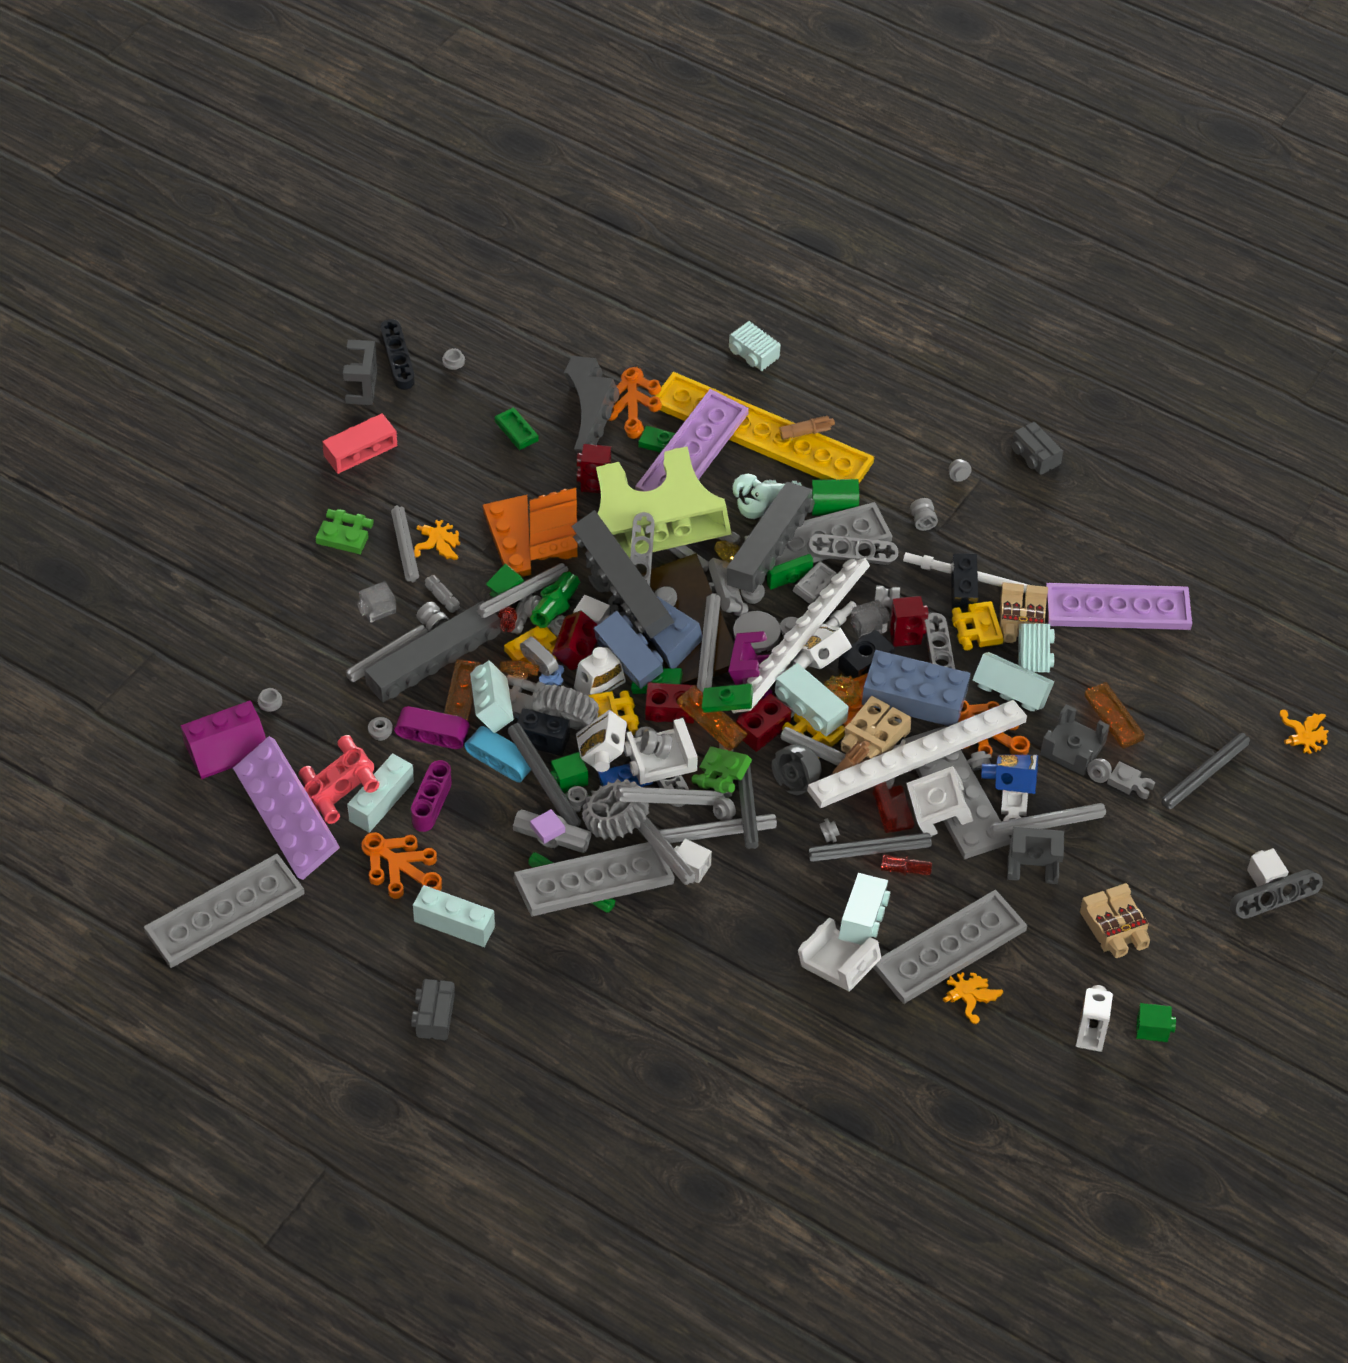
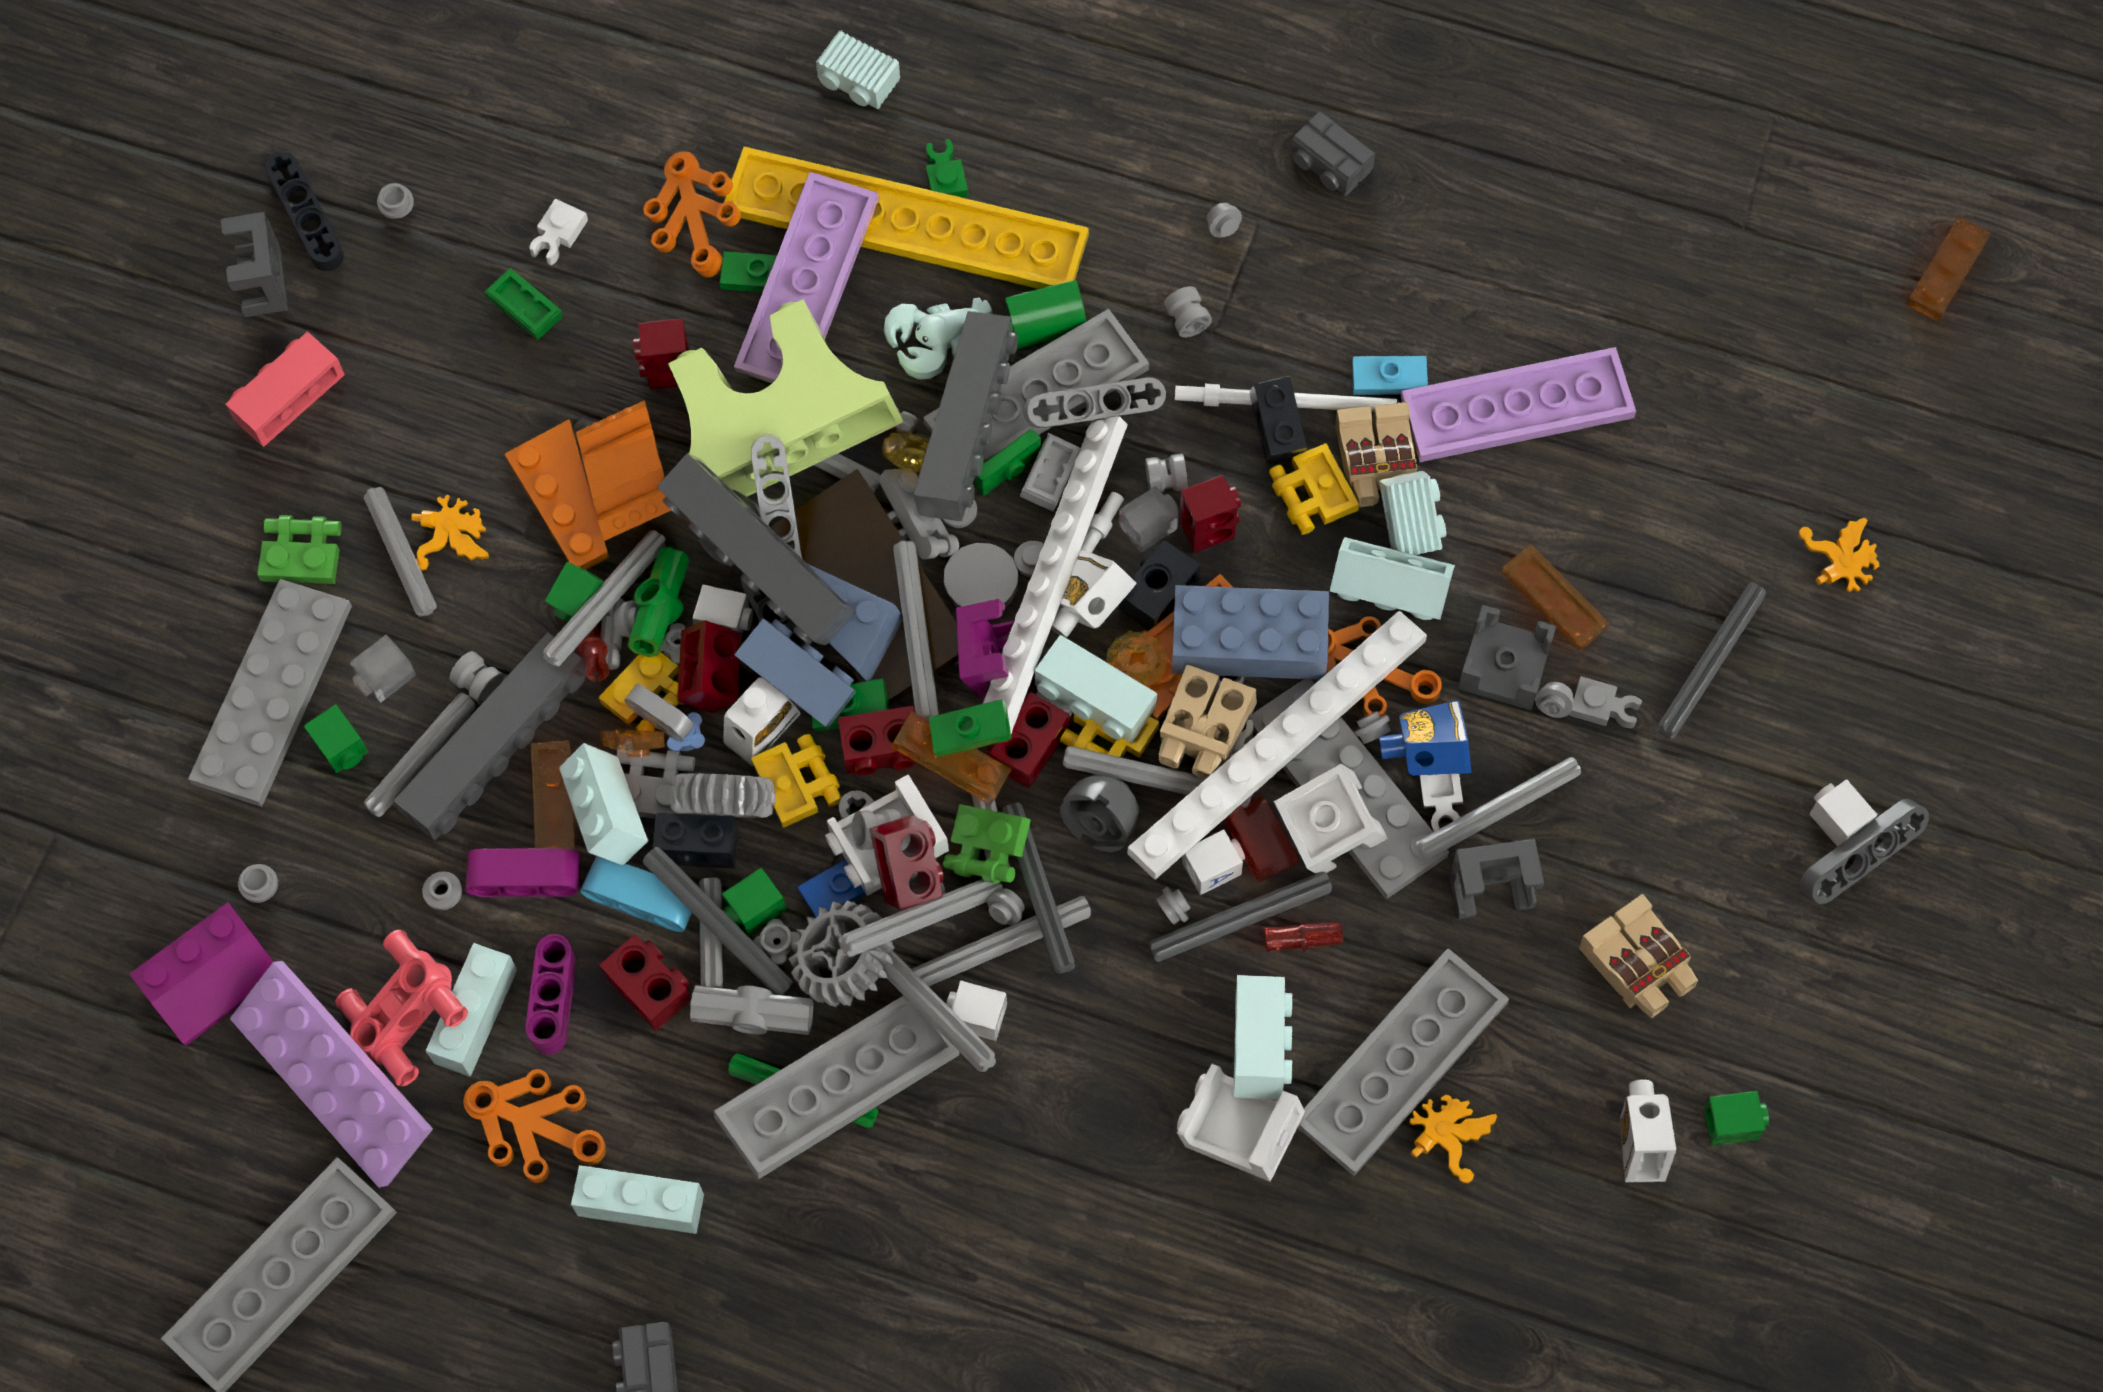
camera: 10 degrees left, 15 degrees up
light grey axle [425,575,460,613] -> none
lavender tile [530,809,565,844] -> none
dark grey arch [564,356,619,455] -> none
white torso [576,710,627,772] -> none
light grey plate [655,587,677,606] -> none
medium nougat piece [779,416,835,440] -> none
medium nougat piece [831,740,870,775] -> none
light grey beam [925,613,955,669] -> none
none -> light grey plate [188,579,352,807]
none -> green brick [304,704,368,774]
none -> white plate [530,199,588,265]
none -> dark red brick [599,934,691,1032]
none -> light grey axle [699,878,723,988]
none -> dark red brick [869,815,943,910]
none -> green plate [926,139,968,198]
none -> white brick [1182,830,1245,895]
none -> medium azure plate [1352,356,1428,395]

